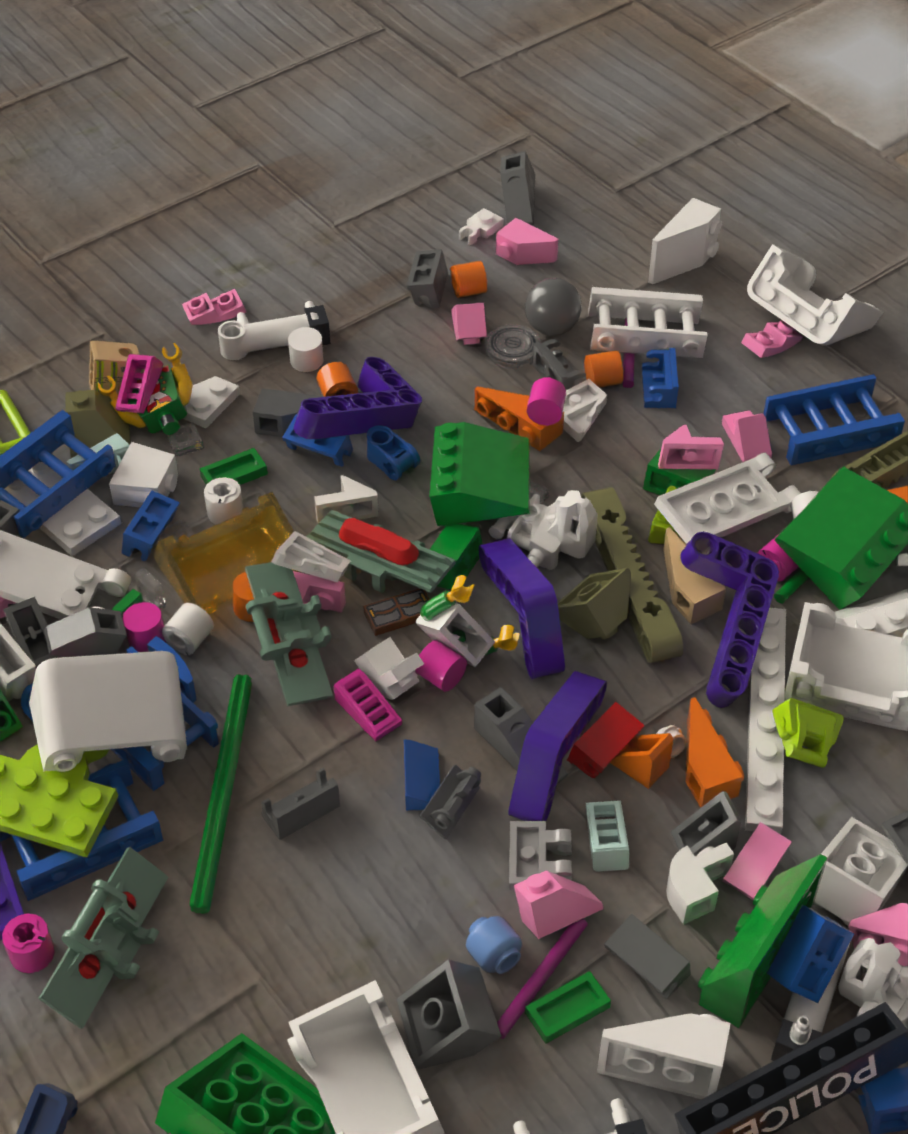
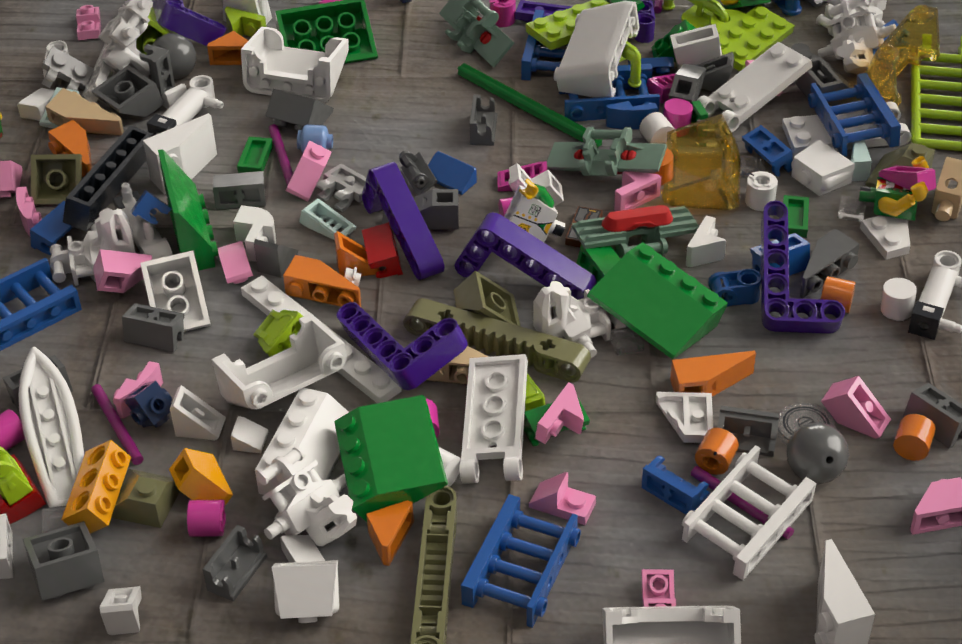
camera: 130 degrees right, 5 degrees down
white wing [271,531,351,582] -> none
dark pink piece [527,377,566,426] -> none

